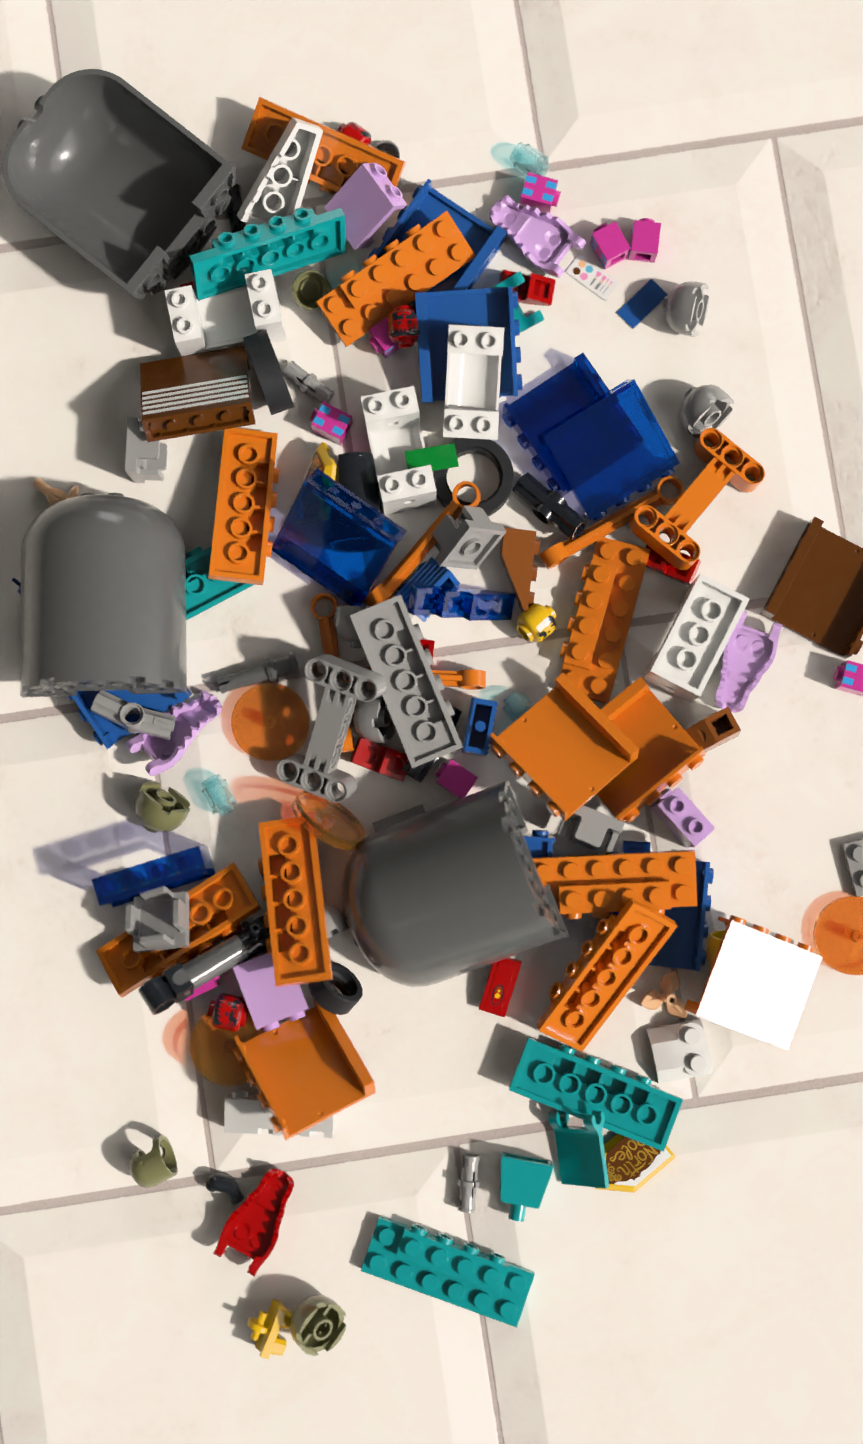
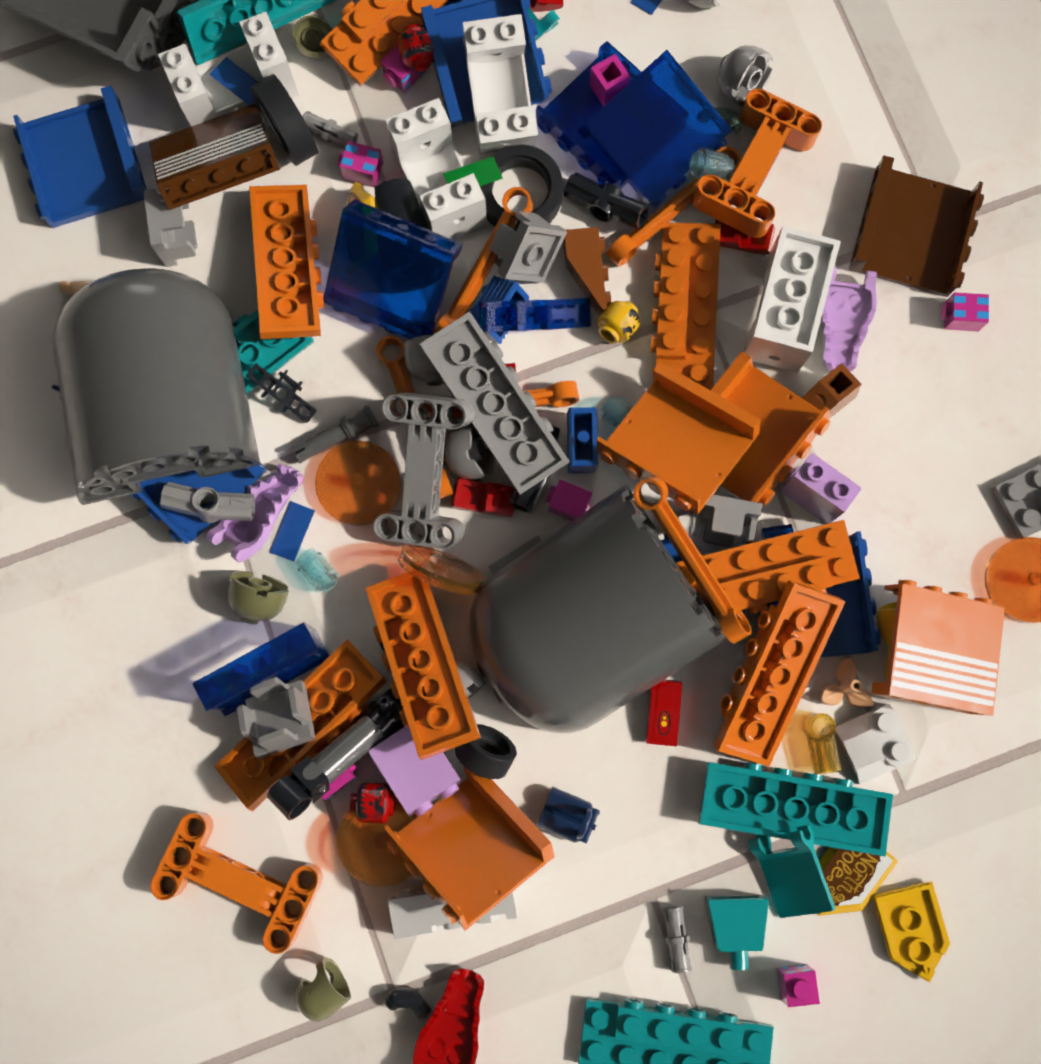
camera: 10 degrees left, 5 degrees down
none -> blue panel [13,86,147,228]
none -> orange beam [150,812,323,954]
none -> blue sticker [209,57,258,106]
none -> black piece [246,363,317,423]
none -> blue sticker [270,501,315,561]
none -> dark blue piece [536,786,600,844]
none -> dark pink brick [589,54,630,107]
none -> orange piece [633,476,752,644]
none -> clear light blue brick [689,148,734,181]
none -> sand green piece [701,107,742,135]
none -> dark pink brick [777,964,820,1008]
none -> clear yellow piece [802,712,841,774]
none -> yellow tile [872,881,950,983]

